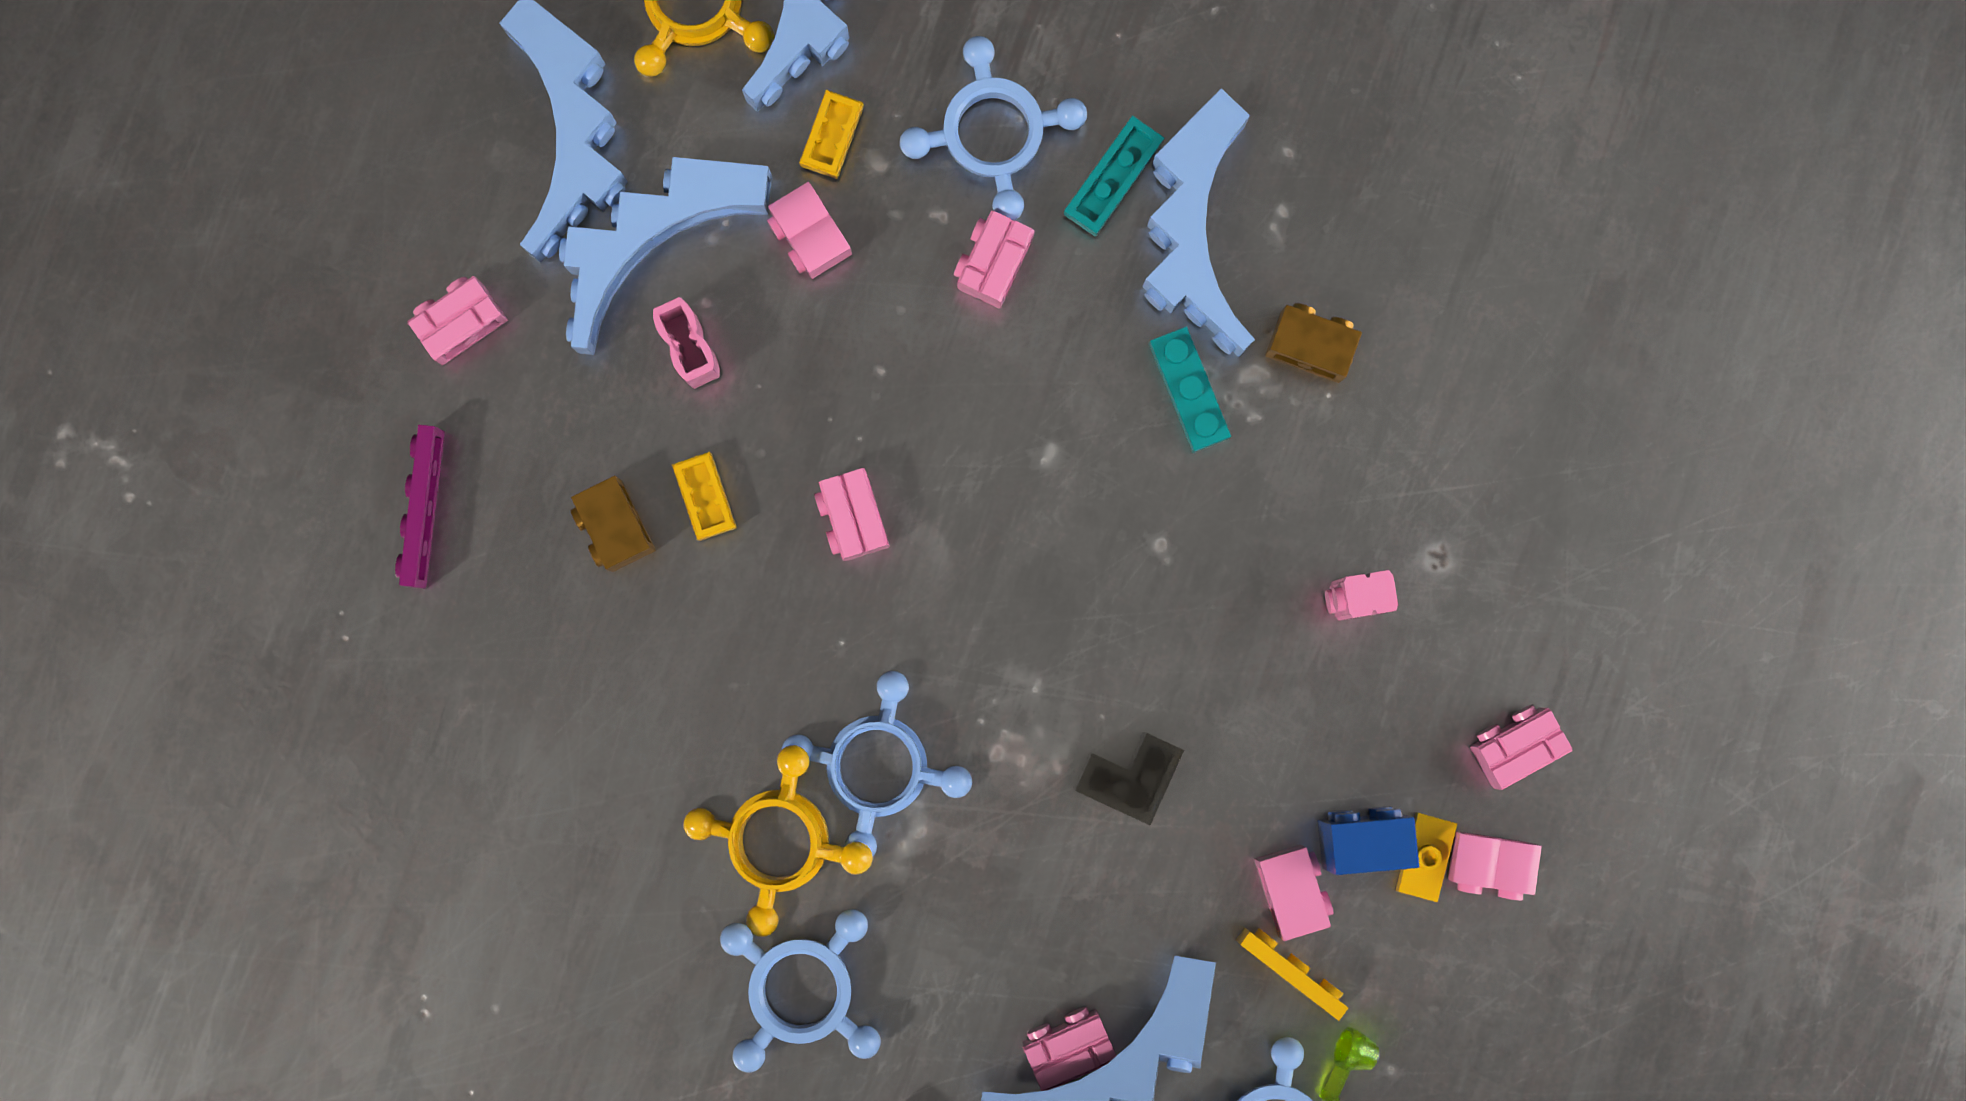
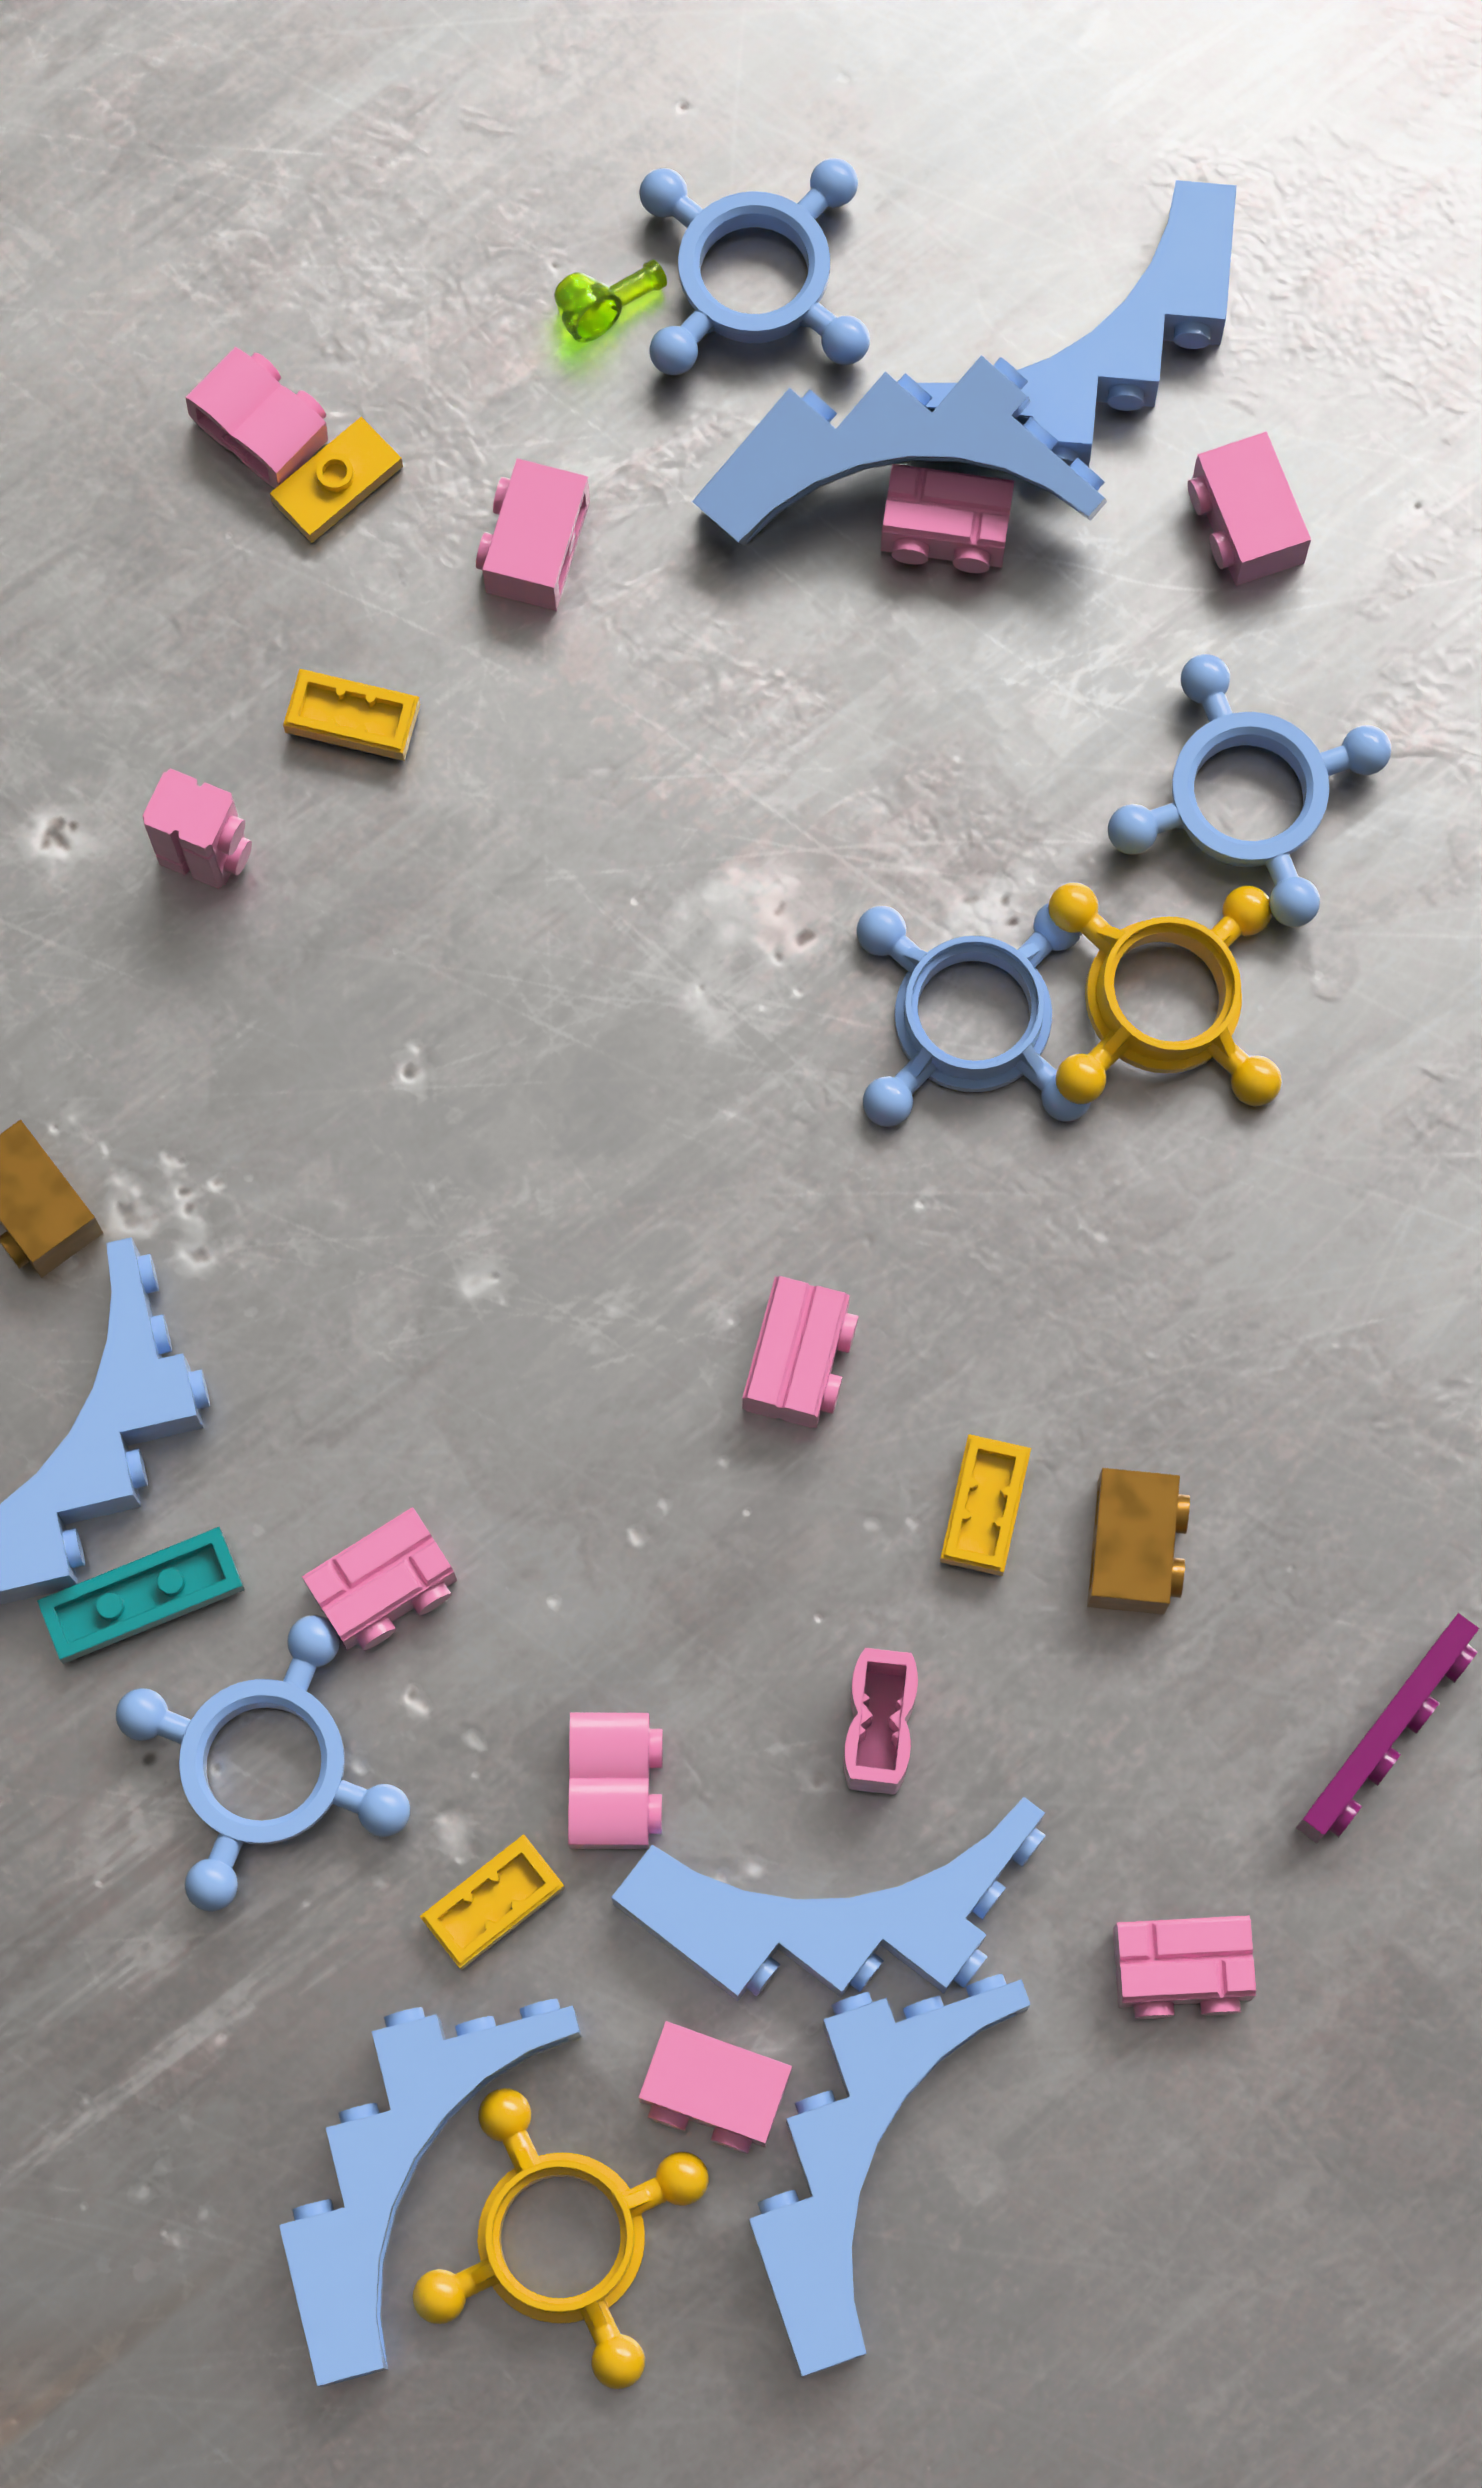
camera: 145 degrees left, 10 degrees down
clear smoke brick [1073,732,1184,825] -> none
teal plate [1149,326,1232,453] -> none
yellow plate [1235,927,1348,1021] -> none
blue brick [1317,806,1420,875] -> none
bright pink brick [1470,704,1572,790] -> none
none -> yellow plate [283,668,421,761]
none -> bright pink brick [639,2021,792,2154]

